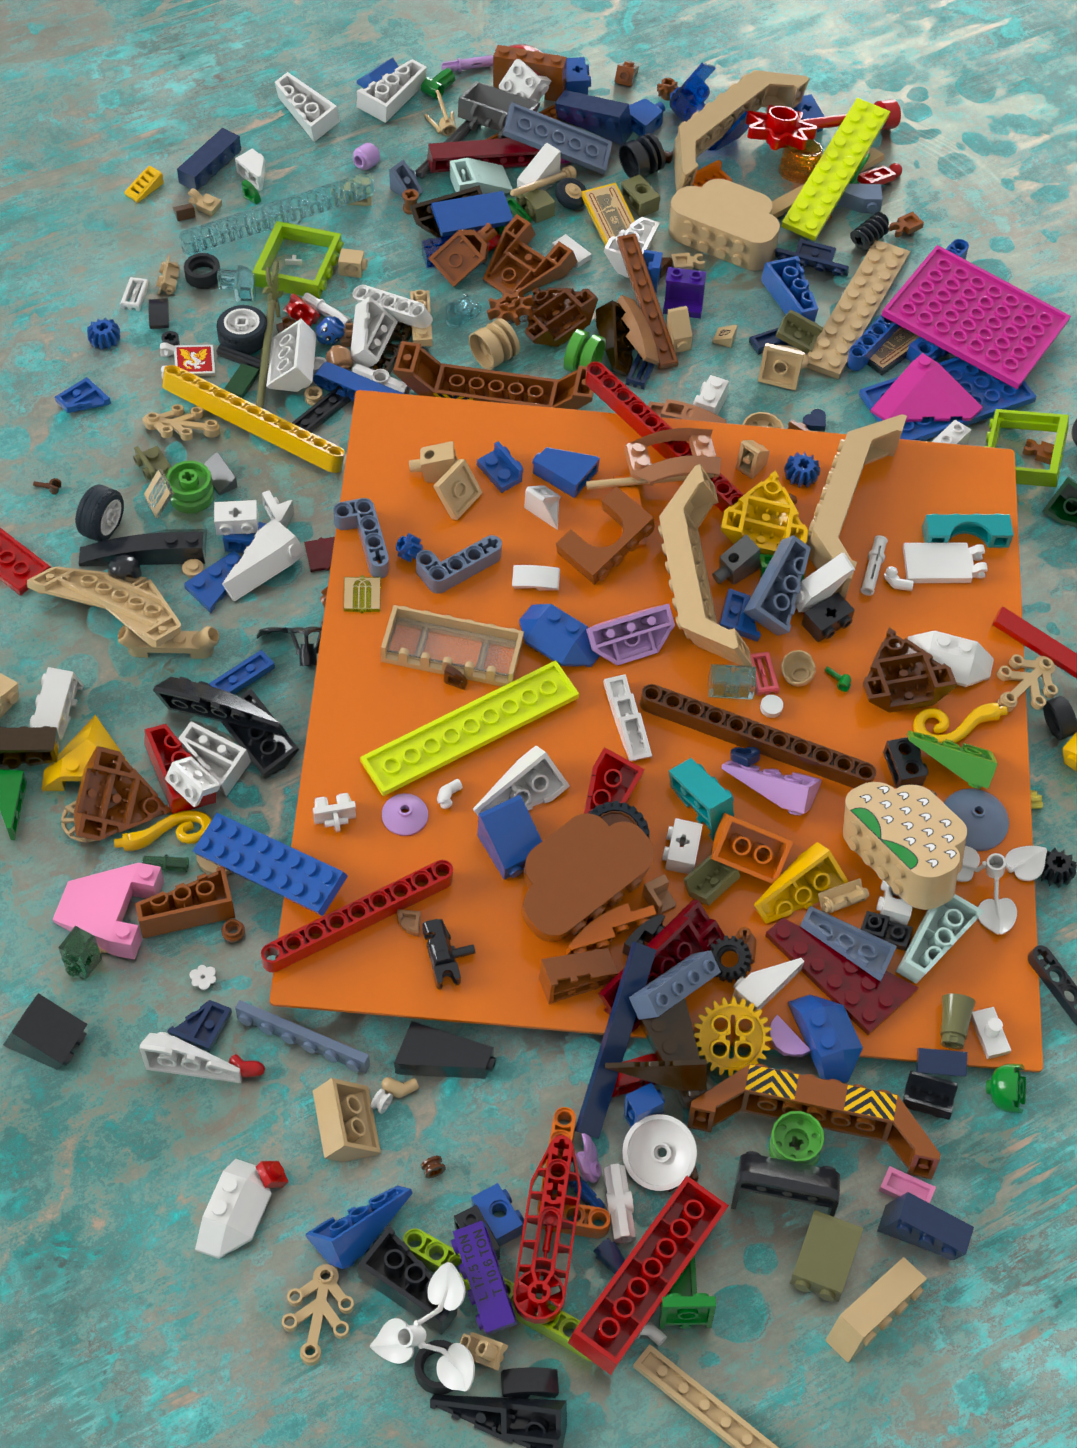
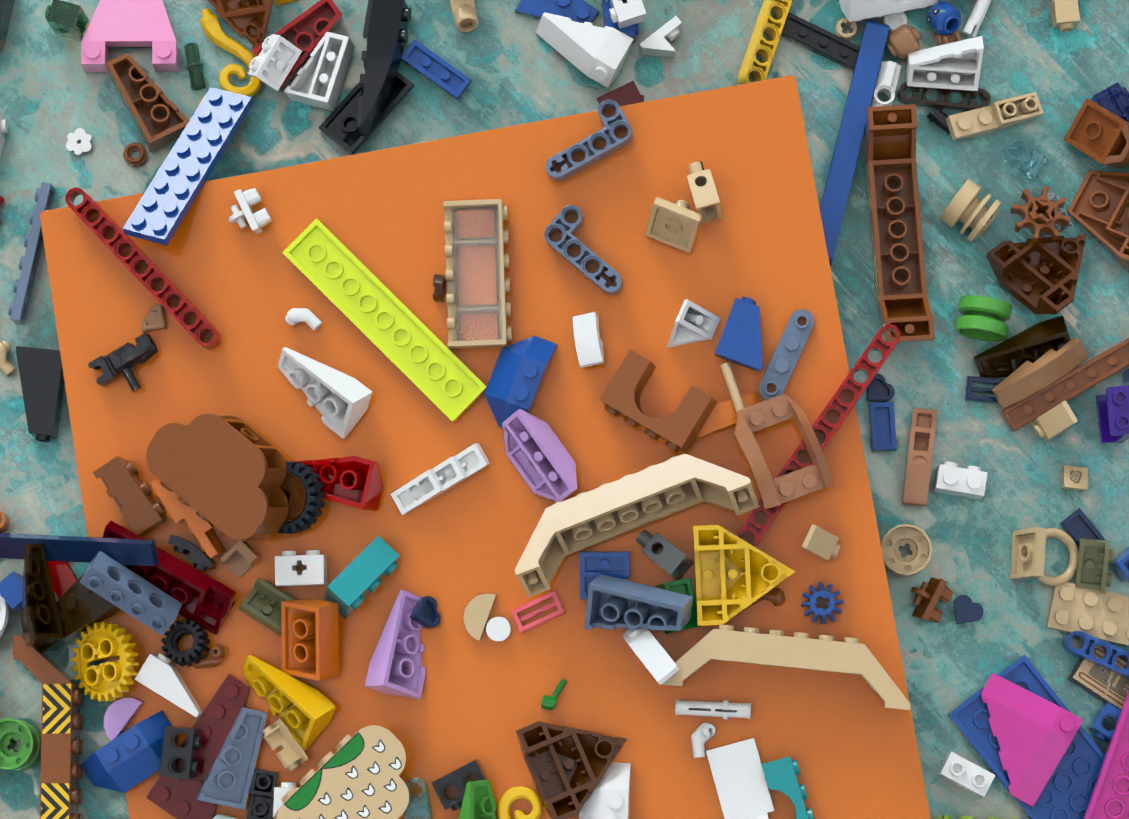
camera: 80 degrees right, 25 degrees up
dark blue wing [167,1000,232,1053] -> none
black plant [257,621,323,666] -> none
piece [344,575,381,614] -> none
white beam [353,285,433,329] -> none
lavender dish [382,794,428,836] -> none
blue gear [396,533,423,562] -> none
blue bracket [477,441,523,493] -> none
blue slope [477,795,542,880] -> none
reddish brown beam [640,684,876,788] -> none
clear light blue brick [708,664,756,700] -> none
tan hair [781,650,816,687] -> none
black brick [801,592,855,642] -> none
none -> black brick [159,726,202,779]
none -> tan tile [463,593,497,641]
none -> sand blue plate [759,309,814,400]

